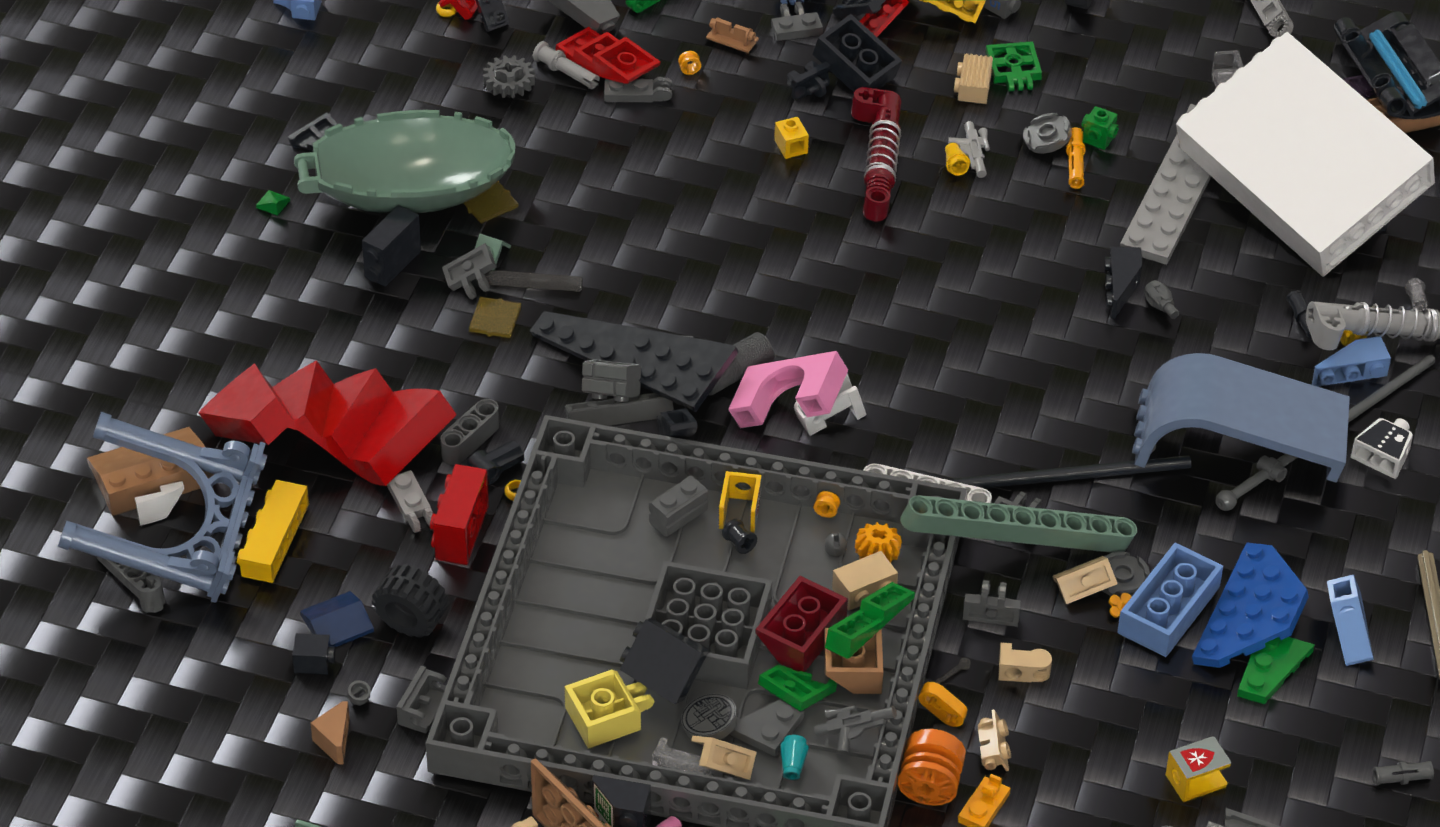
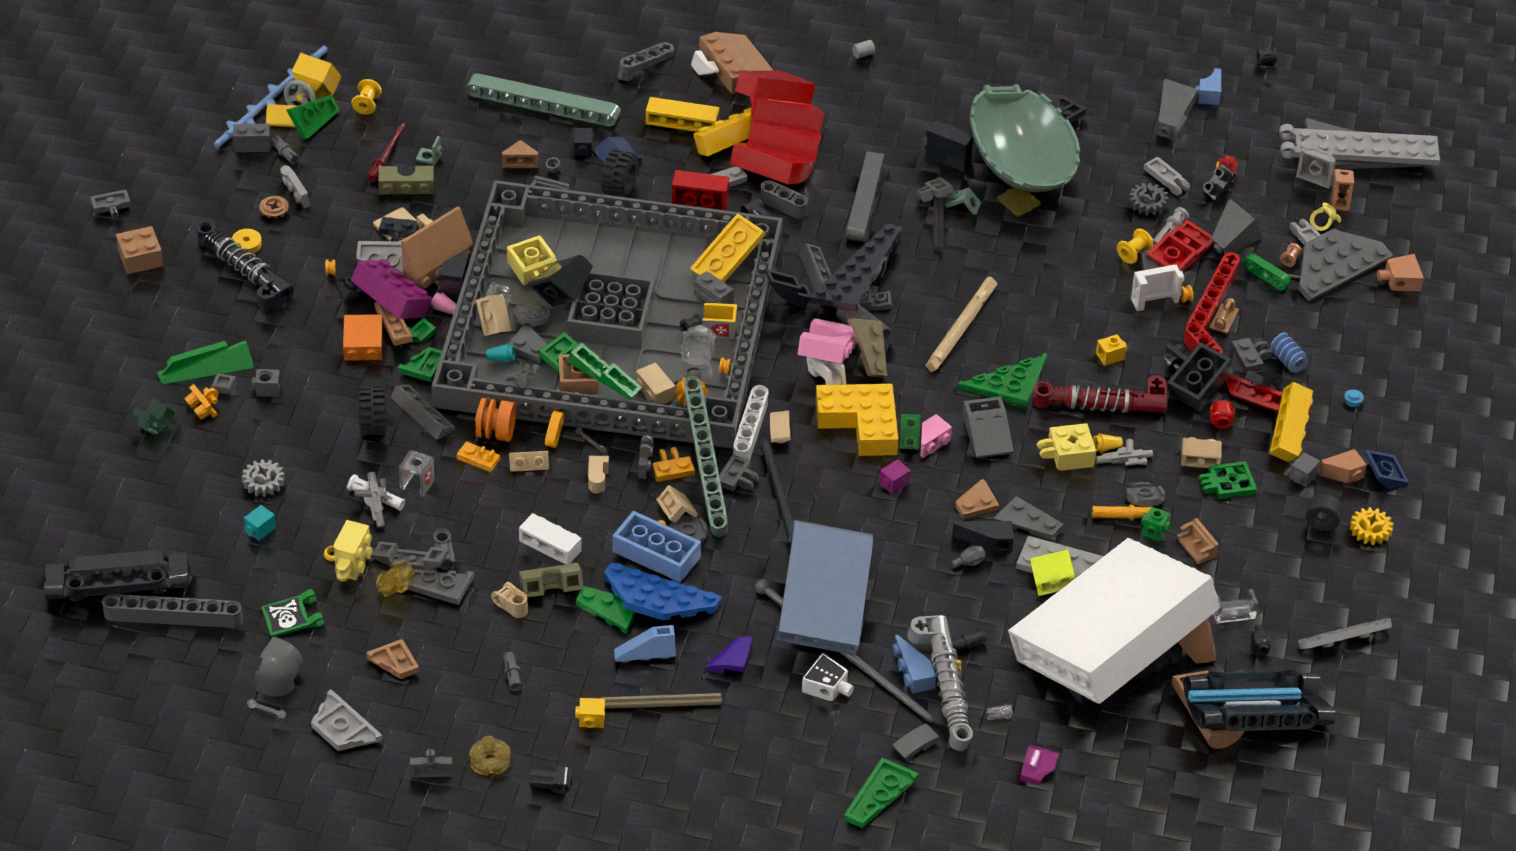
camera: 85 degrees right, 0 degrees up
sand blue arch [58,412,267,603] -> none
clear yellow piece [469,297,521,338] -> none
dark grey brick [582,360,641,402] -> none
dark red slope [755,576,848,672] -> none
piece [1165,736,1231,802] -> none
none -> sand green beam [466,73,621,126]
none -> tan piece [491,582,528,618]
none -> white brick [519,513,581,565]
none -> olive arch [519,563,584,598]
none -> light orange hinge [652,447,695,482]
none -> clear helmet [681,325,716,368]
none -> yellow plate [690,213,766,282]
none -> yellow brick [693,108,751,156]
none -> dark purple slope [706,636,753,674]
none -> tan slope [770,411,791,443]
none -> yellow piece [816,384,898,456]
none -> dark grey beam [846,151,885,242]
none -> dark tan wing [847,318,887,378]
none -> light grey piece [852,40,875,59]
none -> magenta brick [879,459,911,494]
none -> green hips [900,414,921,449]
none -> bright pink slope [920,414,952,458]
none -> tan piece [925,277,997,372]
none -> medium nougat wing [955,479,999,520]
none -> green tile [957,353,1048,407]
none -> dark grey slope [962,396,1014,458]
none -> dark grey wing [993,496,1064,540]
none -> neon yellow hinge [1030,549,1075,596]
none -> light yellow hinge [1037,423,1096,471]
none -> yellow hose [1117,229,1153,264]
none -> white panel [1131,265,1184,311]
none -> light grey hinge [1143,157,1190,196]
none -> dark grey slope [1157,79,1198,140]
none -> medium nougat hinge [1177,518,1219,564]
none -> red beam [1184,252,1240,354]
none -> red head [1210,400,1235,429]

